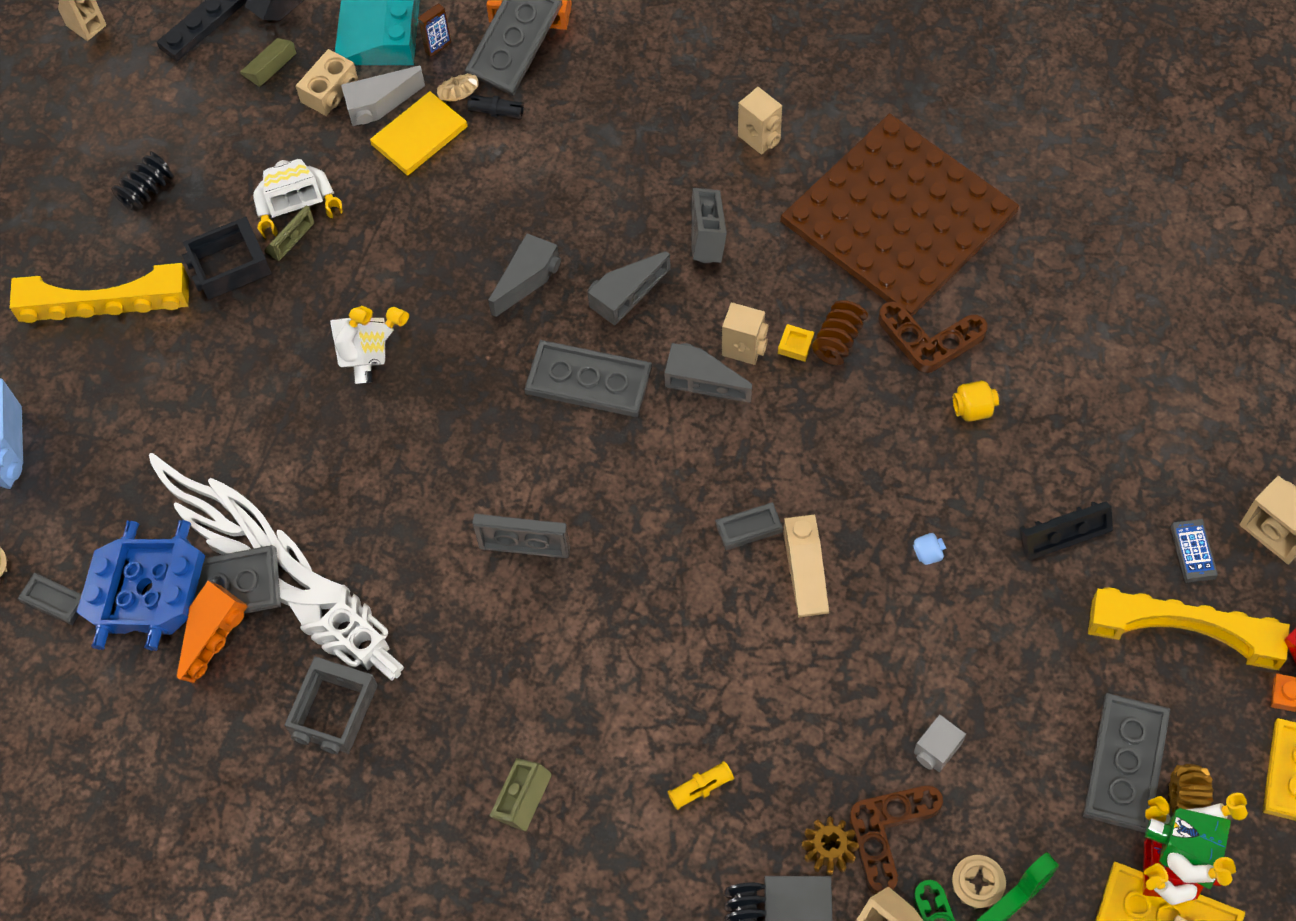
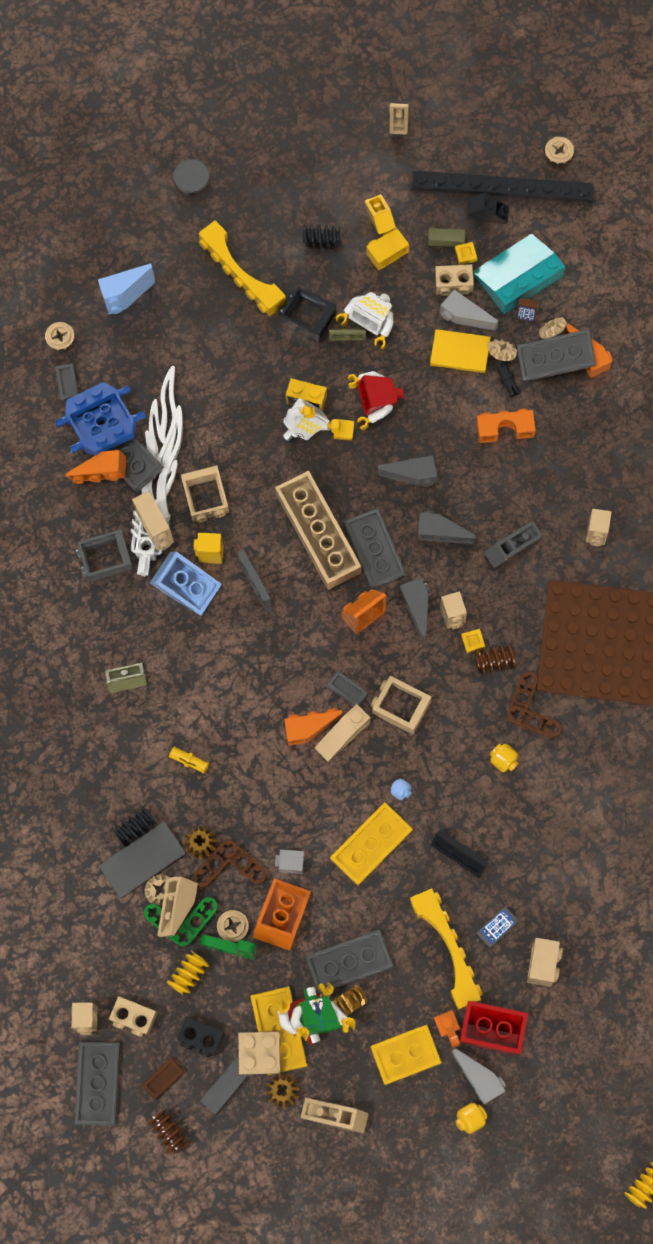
camera: 55 degrees right, 10 degrees up
none -> tan window [132,491,174,551]
none -> light blue slope [150,552,222,616]
none -> tan window [181,466,229,523]
none -> yellow brick [194,533,223,564]
none -> orange slope [252,878,311,951]
none -> tan brick [275,471,362,590]
none -> orange slope [284,708,343,746]
none -> yellow brick [286,378,327,411]
none -> yellow tile [330,802,413,886]
none -> yellow tile [334,419,354,441]
none -> orange slope [342,589,386,634]
none -> red torso [348,371,404,430]
none -> yellow brick [364,194,396,234]
none -> yellow brick [366,228,409,271]
none -> tan window [371,676,432,734]
none -> yellow plate [455,242,477,265]
none -> orange arch [476,409,536,443]
none -> tan gear [539,317,567,339]

